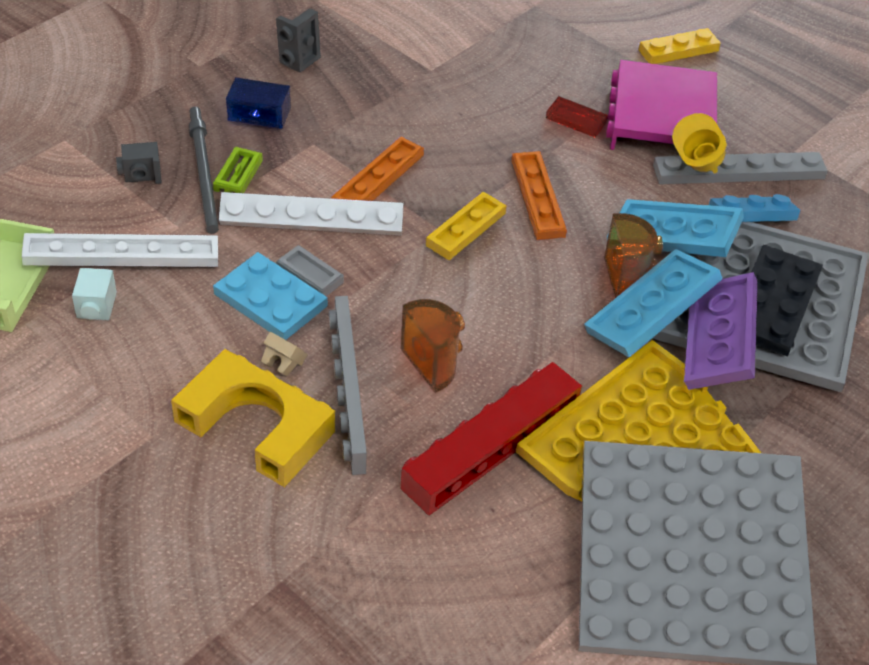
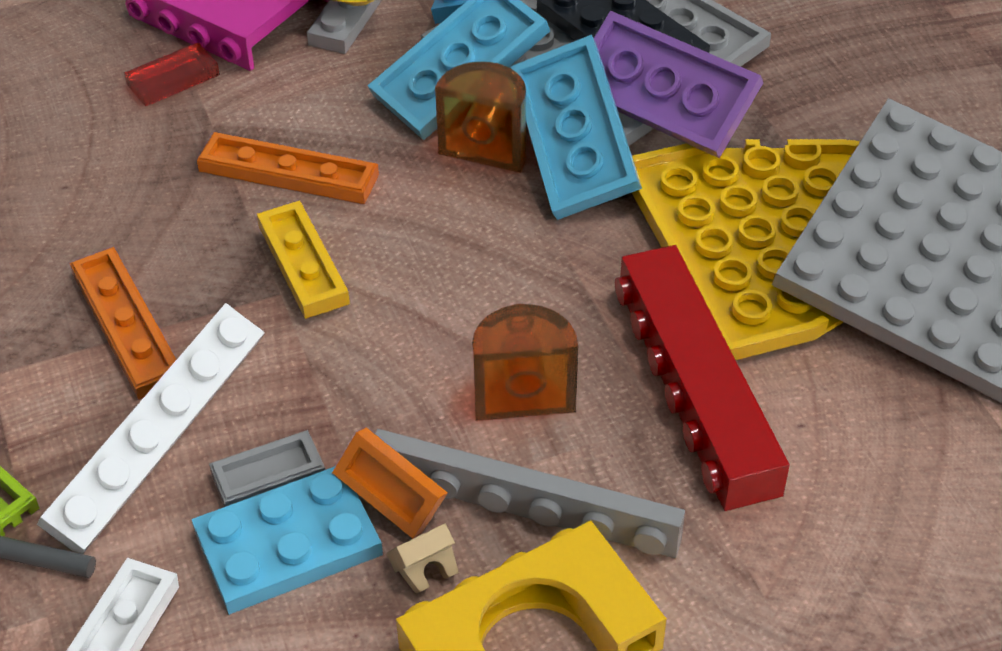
camera: 60 degrees left, 0 degrees up
none -> orange tile [332,427,448,539]

